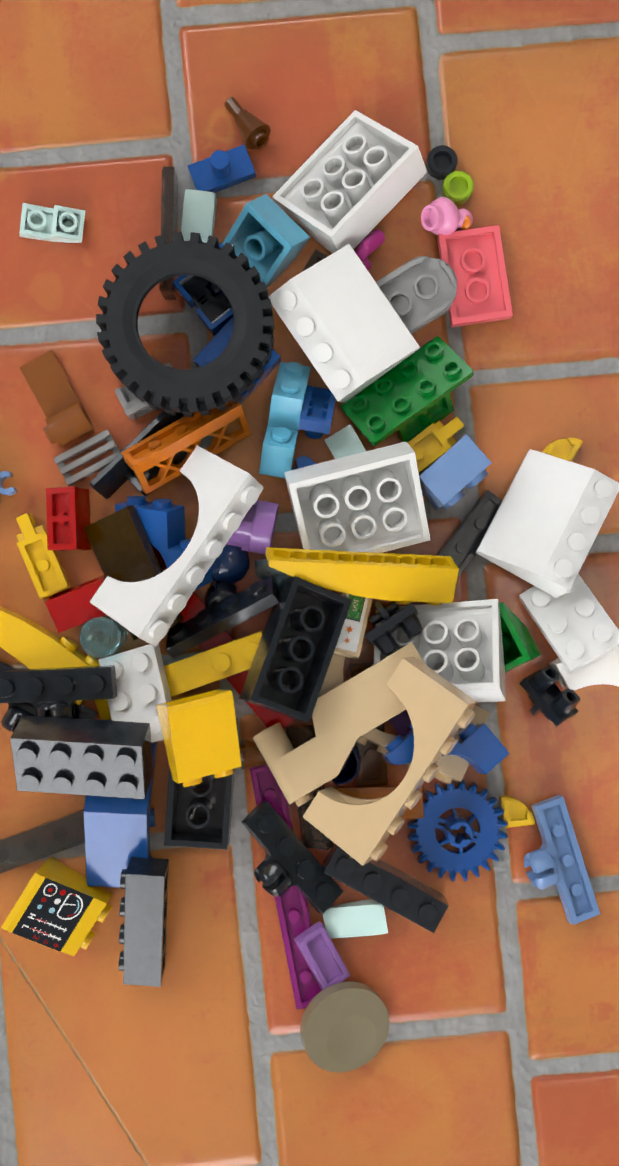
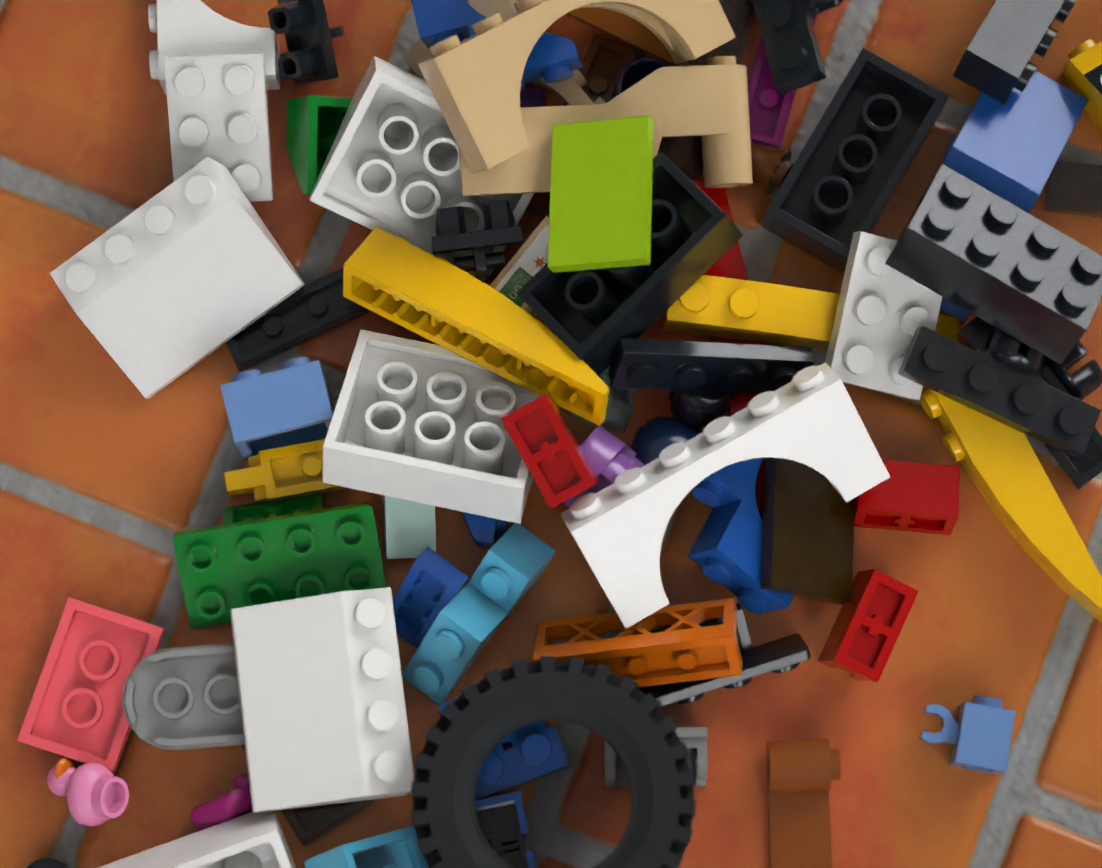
camera: 150 degrees left, 10 degrees down
yellow hinge [16,513,72,600] -> none
light grey tile [53,430,120,486] -> none
clear light blue wheel [80,616,128,658] -> none
yellow slope [156,689,242,787] -> none
lime tile [442,171,474,205] -> none
yellow tile [541,438,583,462] -> none
none -> red hinge [500,391,598,509]
none -> lime tile [548,115,654,273]

